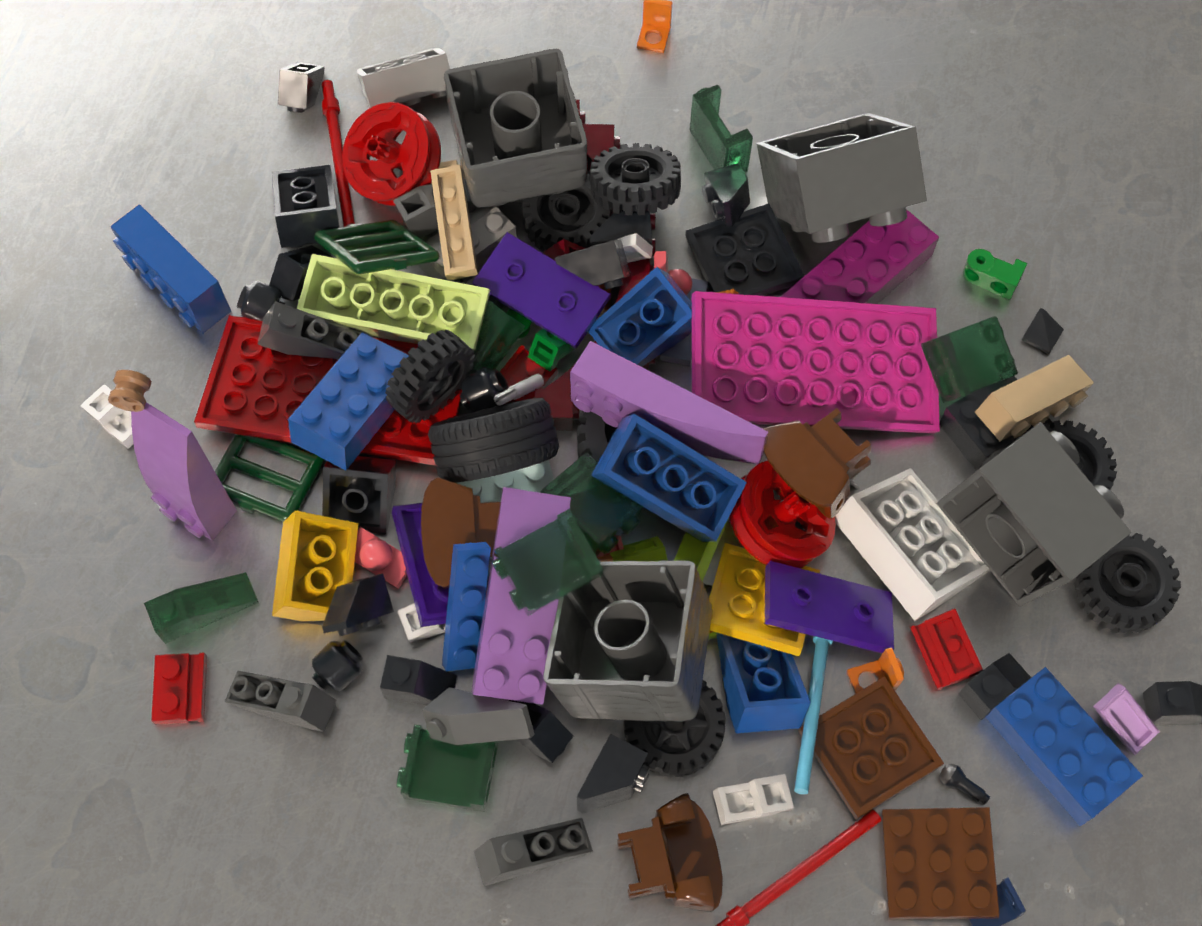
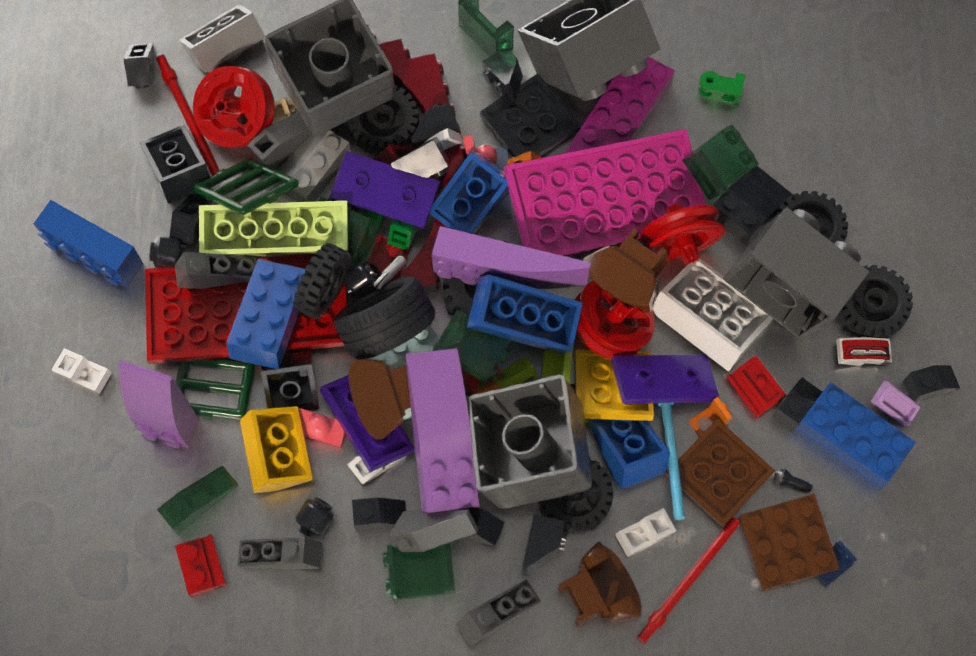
camera: 15 degrees left, 5 degrees up
medium nougat wheel [108,370,152,412] -> none
black slope [322,573,394,636] -> none
tan plate [430,164,478,281] -> none
blue plate [442,542,491,672] -> none
clear green panel [491,509,604,616] -> none
black wheel [590,143,681,215] -> none
tan brick [975,355,1094,441] -> none
black slope [1022,308,1064,354] -> none
none -> red wheel [640,204,726,264]
none -> slope [836,337,892,366]

